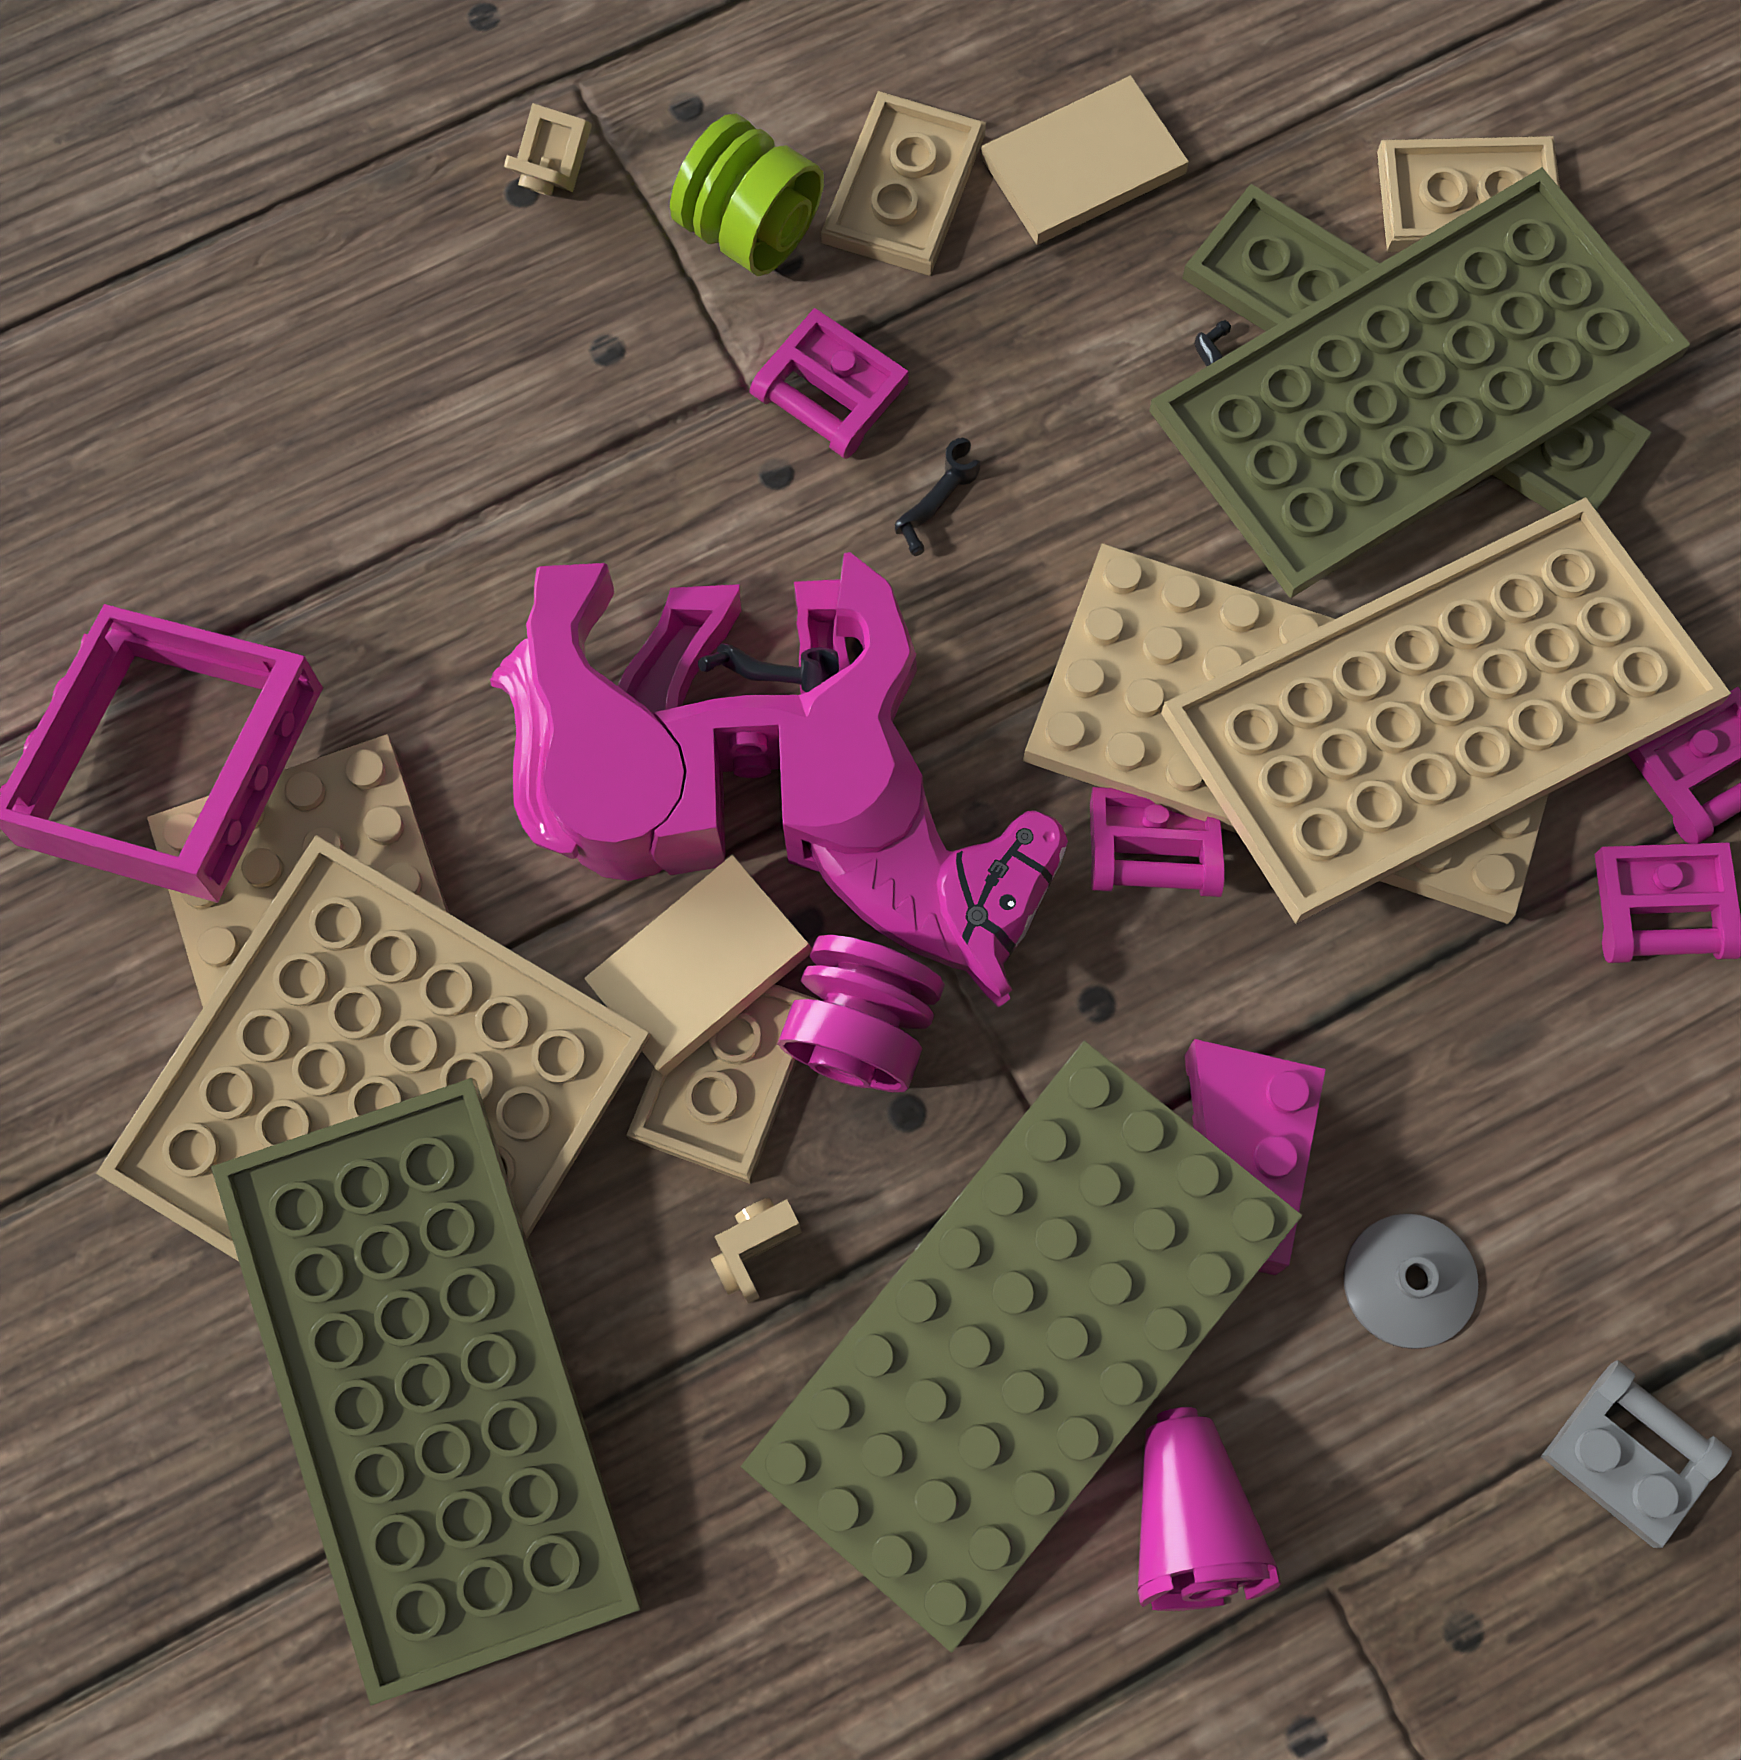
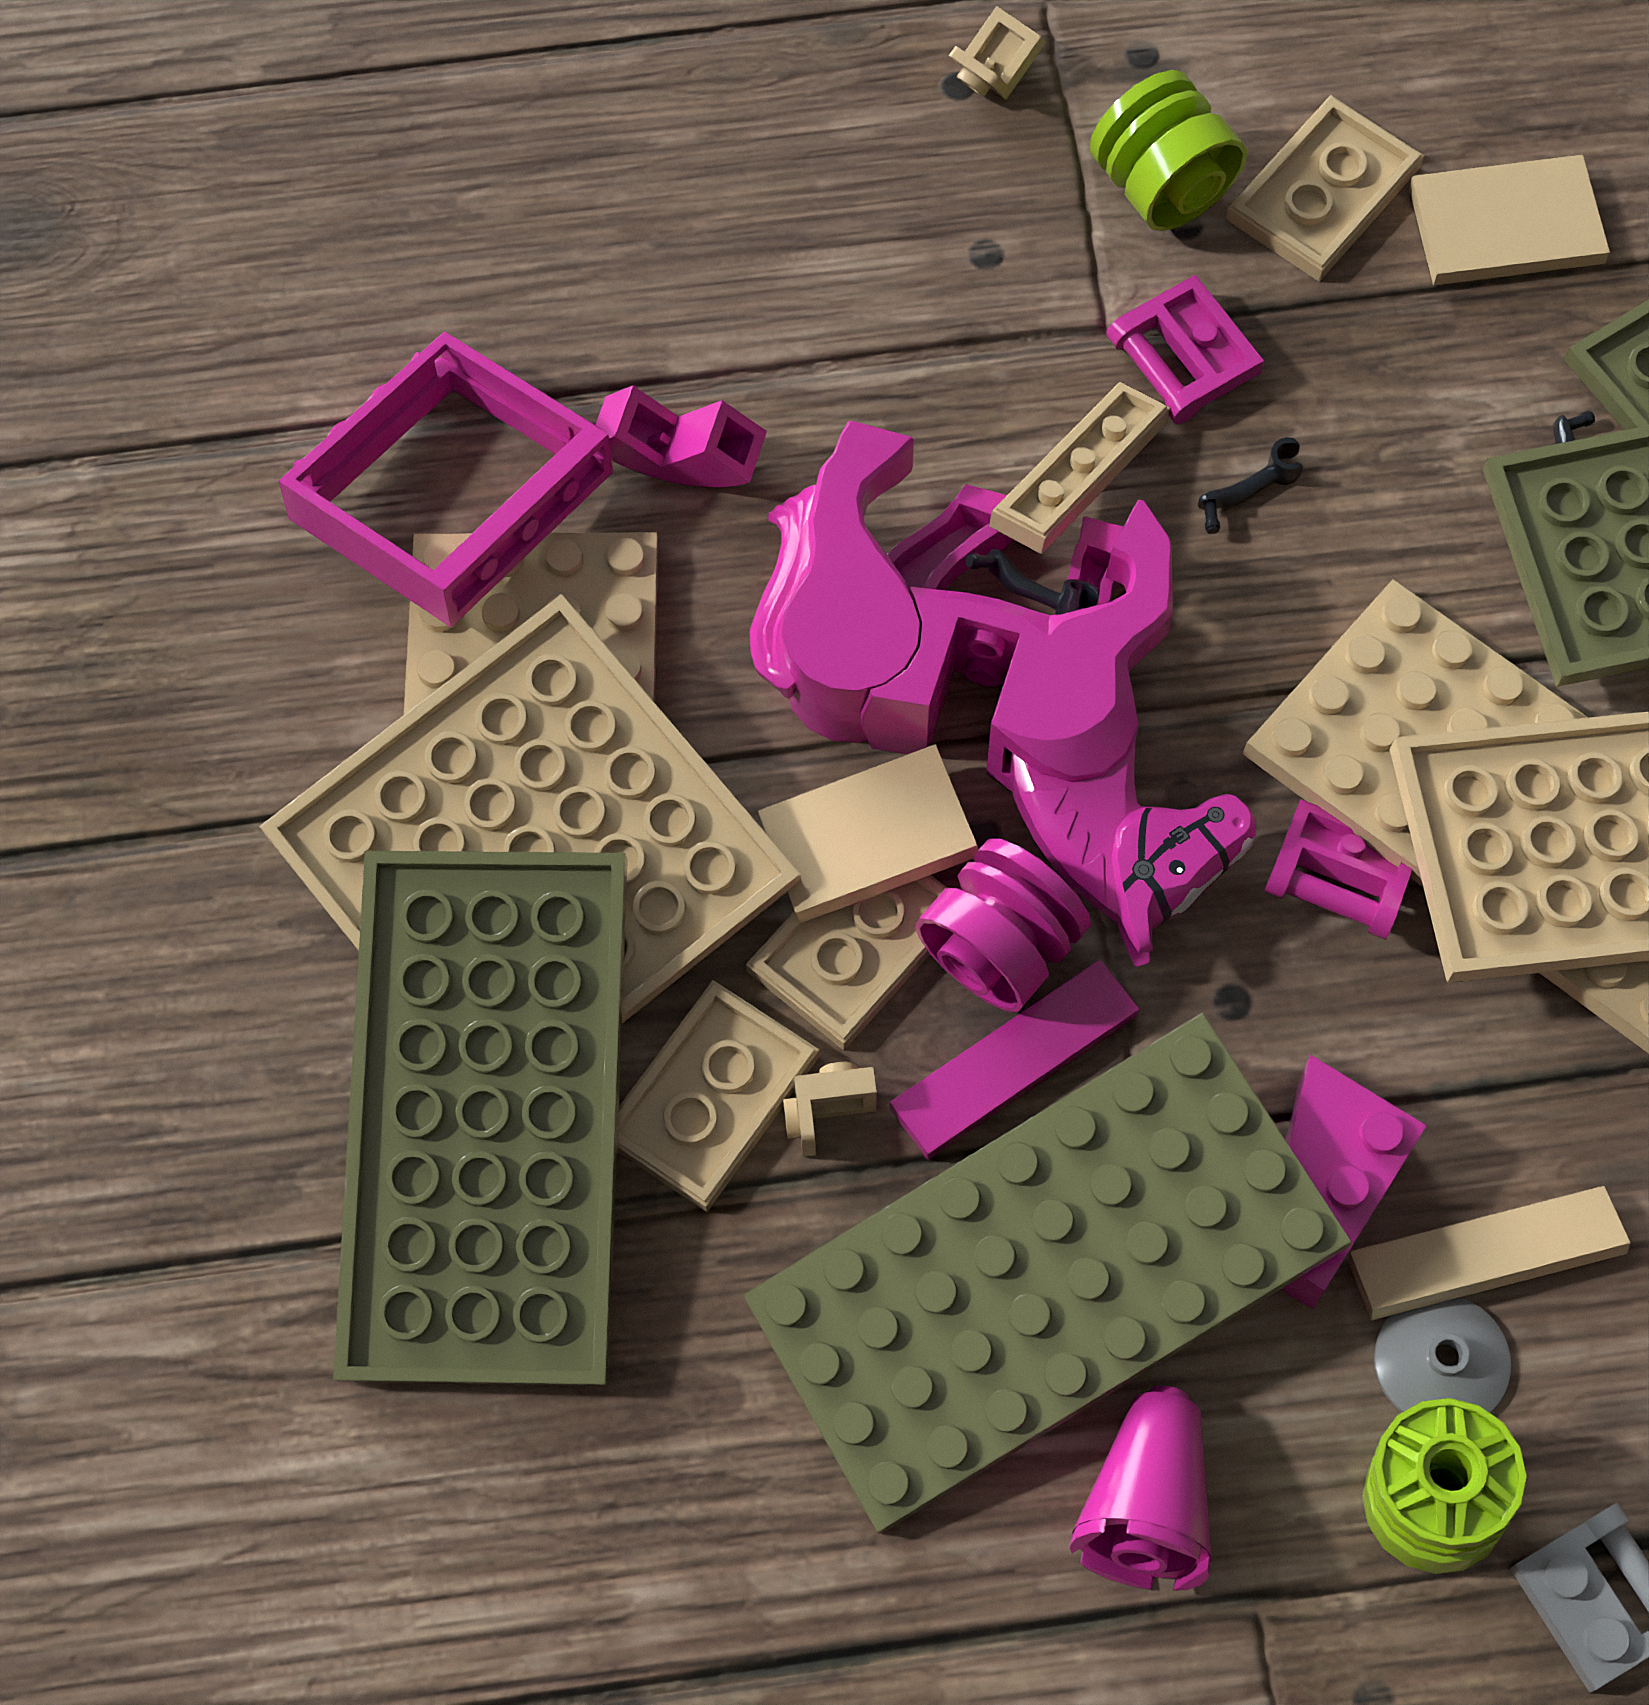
camera: 20 degrees right, 5 degrees down
none -> dark pink brick [595,385,767,487]
none -> tan tile [617,980,820,1212]
none -> dark pink tile [889,959,1139,1160]
none -> tan tile [989,382,1170,554]
none -> tan tile [1348,1186,1630,1320]
none -> lime wheel [1362,1398,1527,1574]

